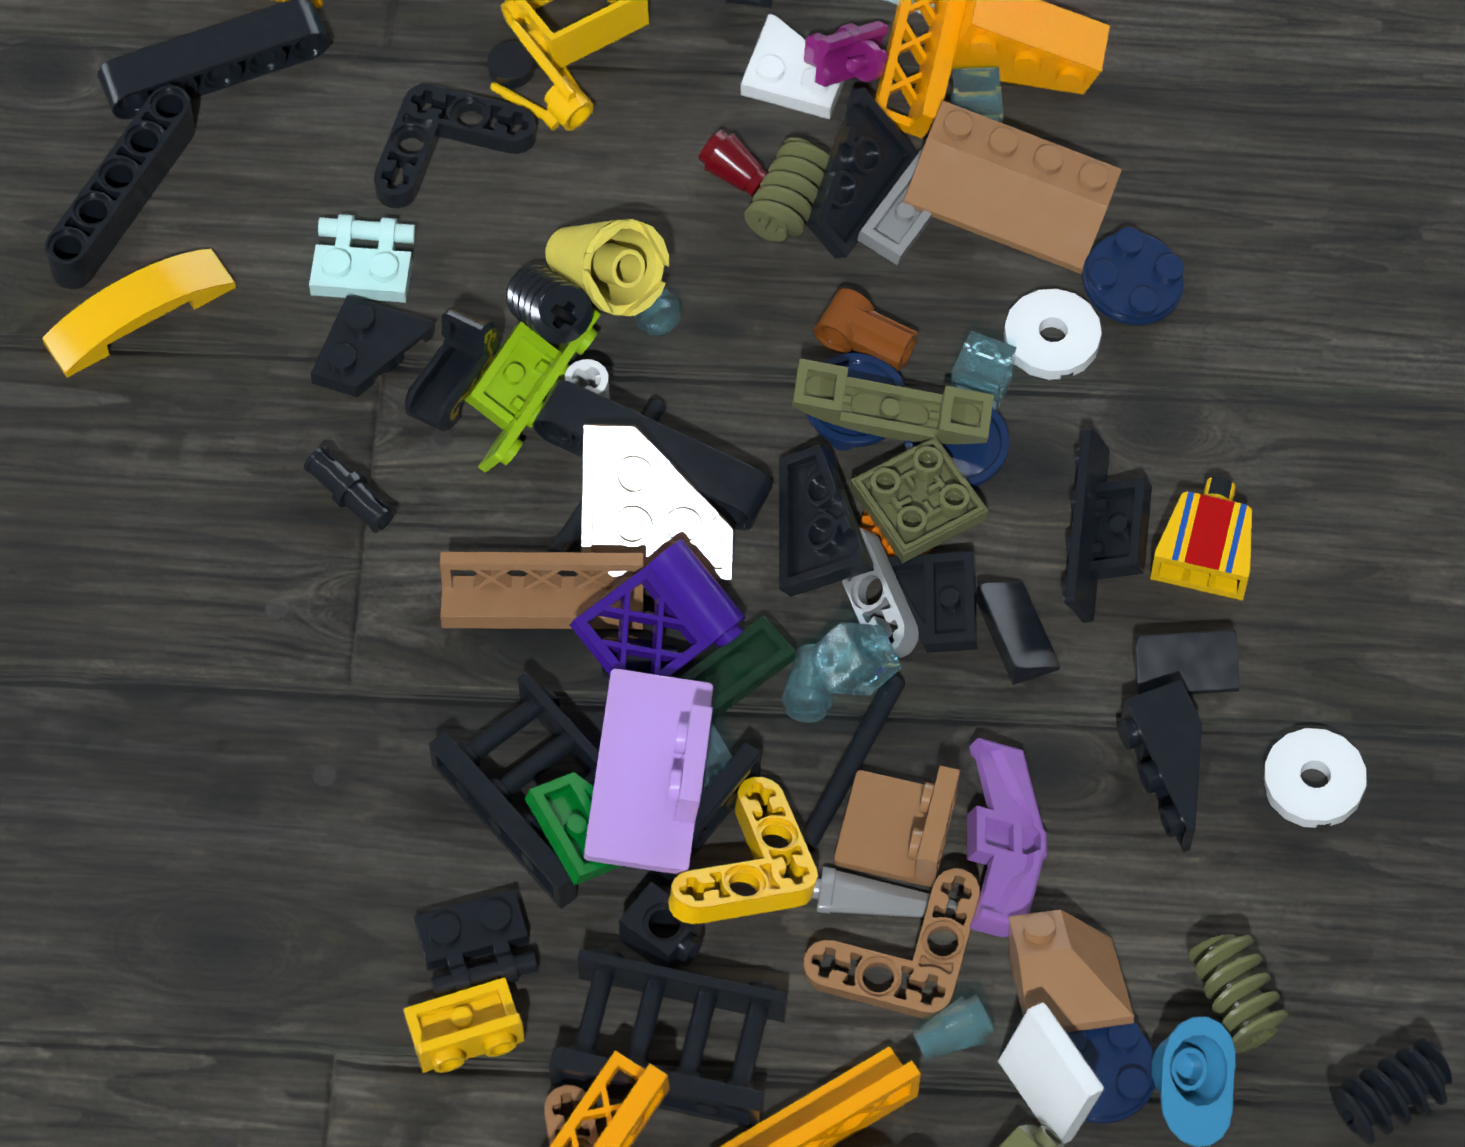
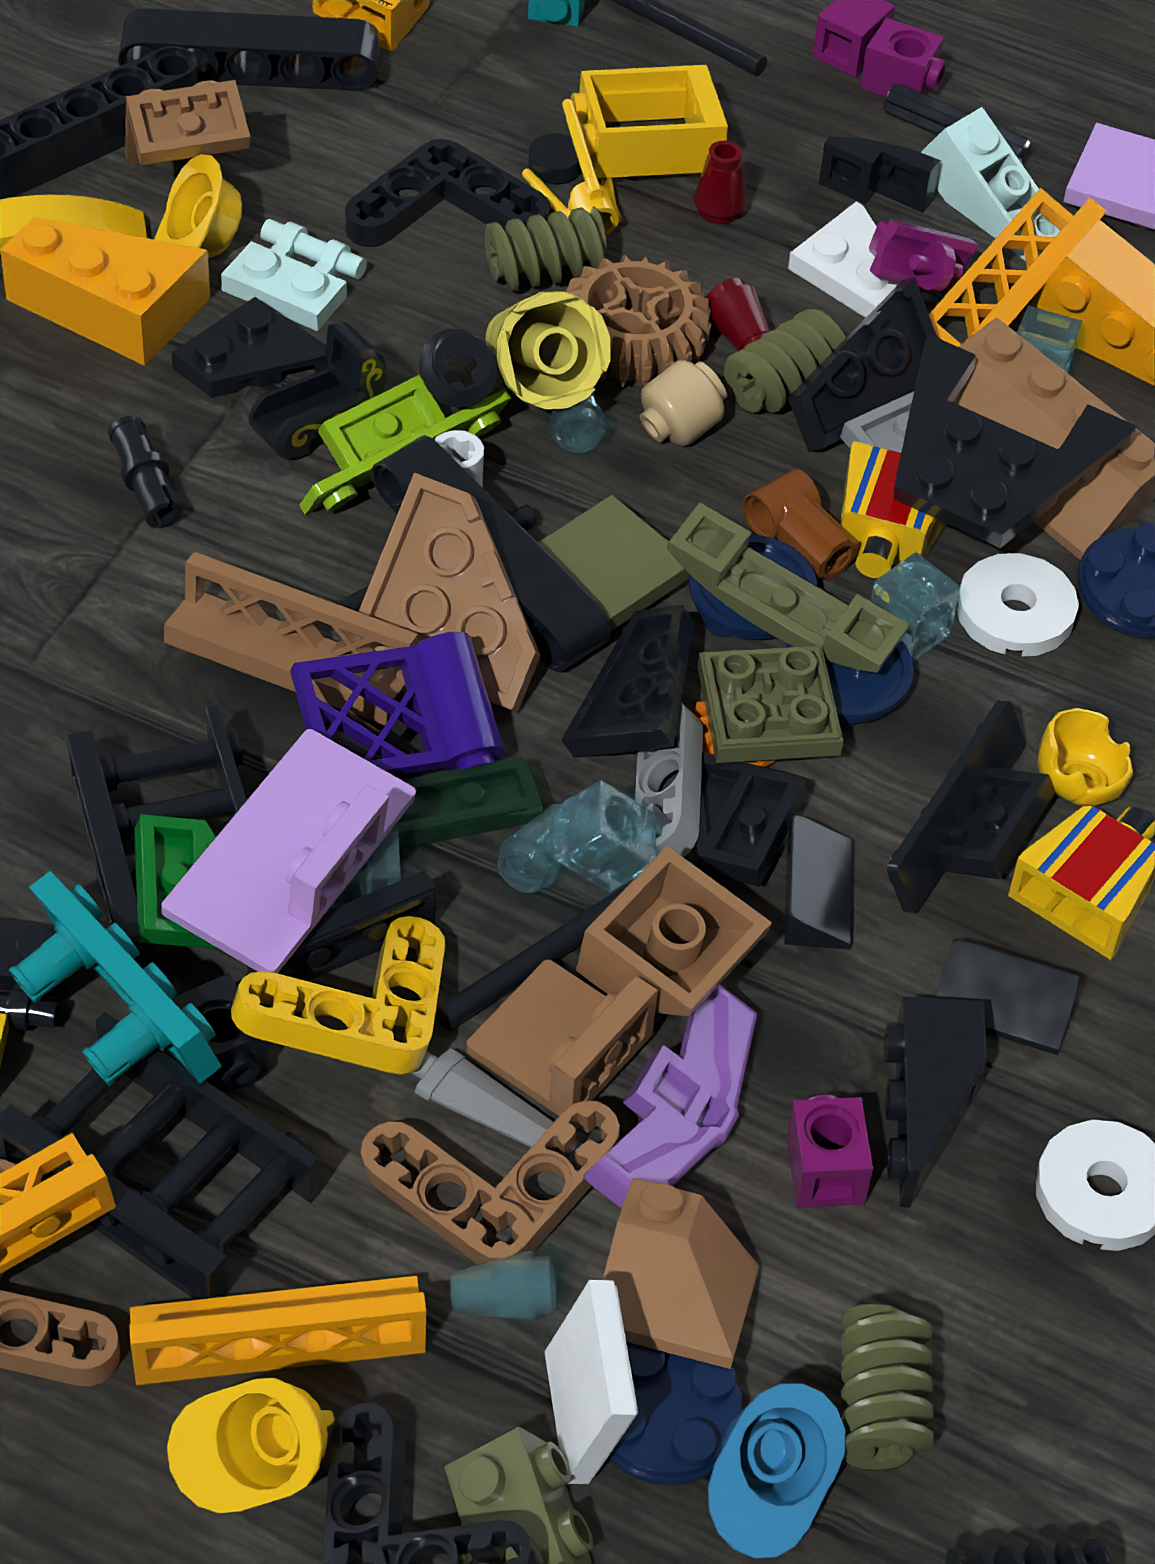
camera: 20 degrees right, 10 degrees down
none -> light orange wedge [0,217,210,366]
none -> teal plate [8,871,222,1087]
none -> medium nougat bracket [125,80,250,166]
none -> yellow piece [154,154,242,258]
none -> olive piece [485,206,607,291]
none -> olive tile [538,495,690,631]
none -> medium nougat gear [566,254,711,388]
none -> medium nougat slope [576,846,772,1017]
none -> tan head [639,360,727,447]
none -> dark red cone [693,140,747,224]
none -> magenta brick [786,1094,873,1208]
none -> yellow torso [841,441,947,579]
none -> black wing [894,334,1136,548]
none -> yellow hair [1037,708,1133,806]

